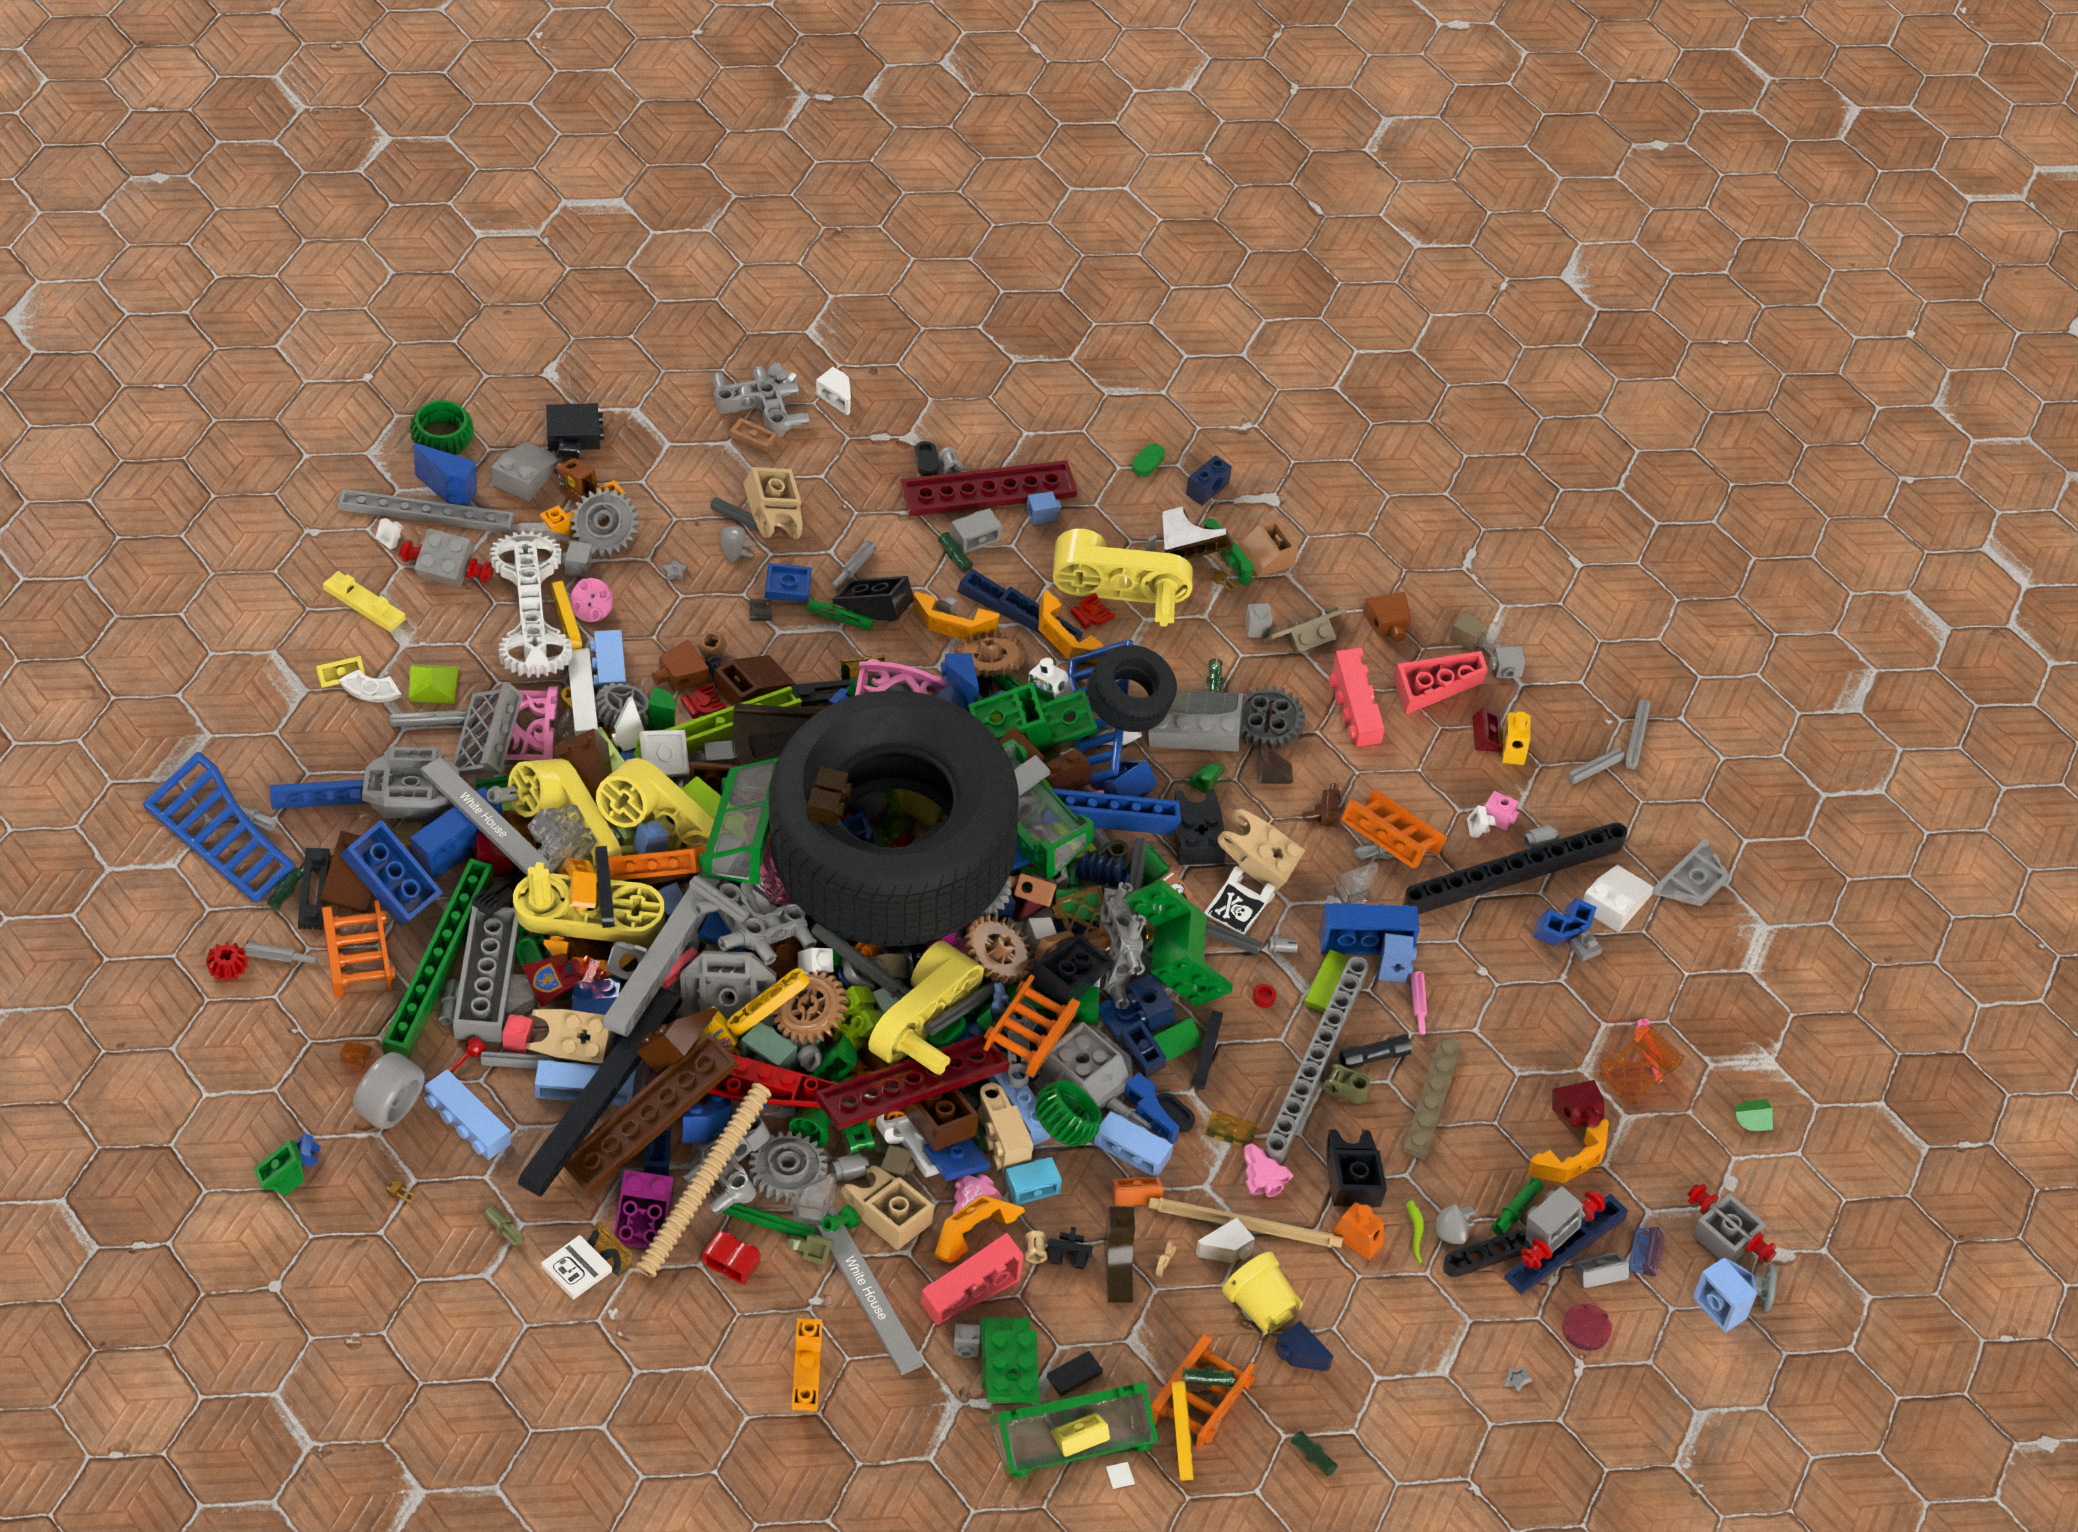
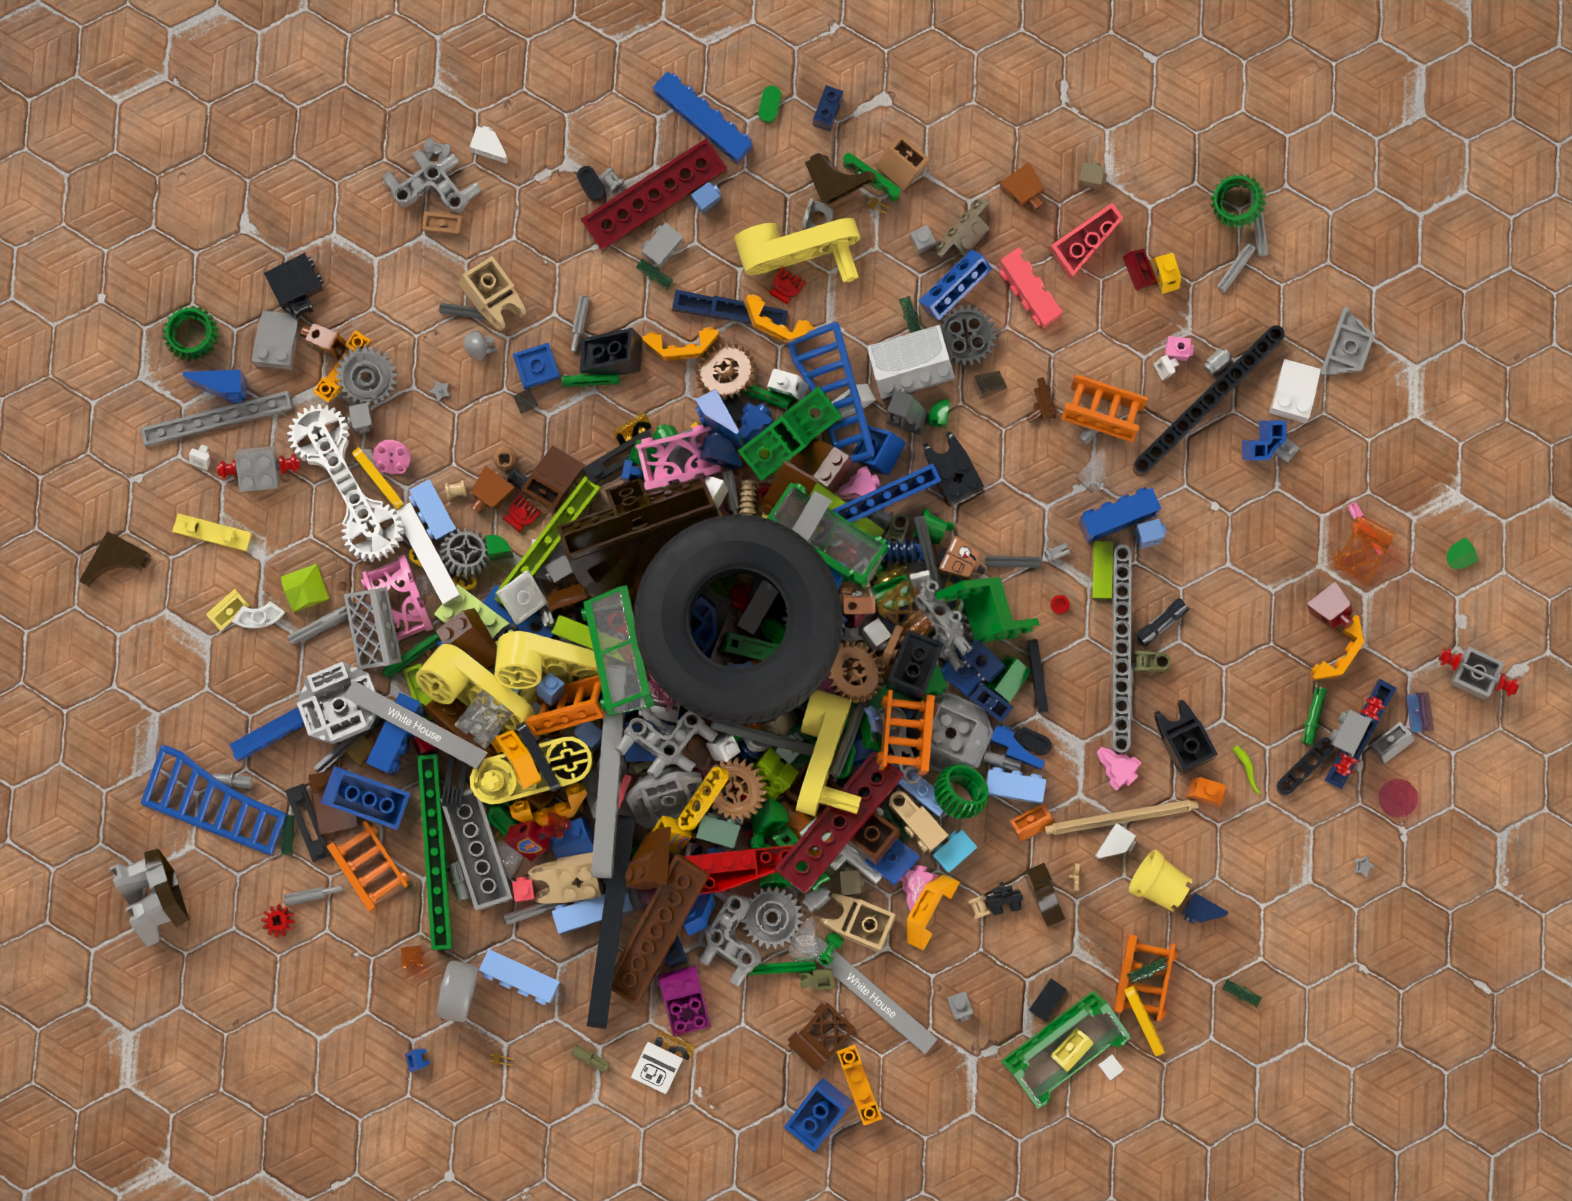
camera: 15 degrees left, 30 degrees up
green slope [253,1140,304,1196] -> none
red hinge [449,1036,486,1073] -> none
light grey pin [487,786,518,804] -> none
light grey piece [606,941,647,981] -> none
white slope [612,697,644,752] -> none
tan piece [636,1083,772,1277] -> none
light grey axle [689,876,749,923] -> none
red brick [702,1231,761,1285] -> none
light grey tile [797,1045,822,1072] -> none
dark brown piece [807,767,852,825] -> none
coral wedge [921,1233,1024,1326] -> none
light grey tile [935,597,957,616] -> none
green bracket [979,1317,1039,1403] -> none
black tyre [1087,645,1177,732] -> none
flag [1204,866,1276,935] -> none
clear yellow slope [1205,1110,1259,1147] -> none
tan brick [1218,809,1305,893] -> none
dark tan plate [1403,1037,1462,1160] -> none
bright pink axle [1410,971,1427,1035] -> none
light grey piece [1435,1204,1476,1244] -> none
light grey brick [1490,646,1525,678] -> none
light blue piece [1692,1258,1777,1333] -> none
none -> dark brown arch [79,531,151,588]
none -> light grey piece [109,849,189,947]
none -> tan bush [445,480,467,500]
none -> blue brick [653,71,752,164]
none -> blue slope [784,1078,853,1152]
none -> reddish brown piece [788,1003,856,1072]
none -> dark grey wedge [886,389,928,435]
none -> blue brick [919,250,993,320]
none -> green gear [1210,173,1267,229]

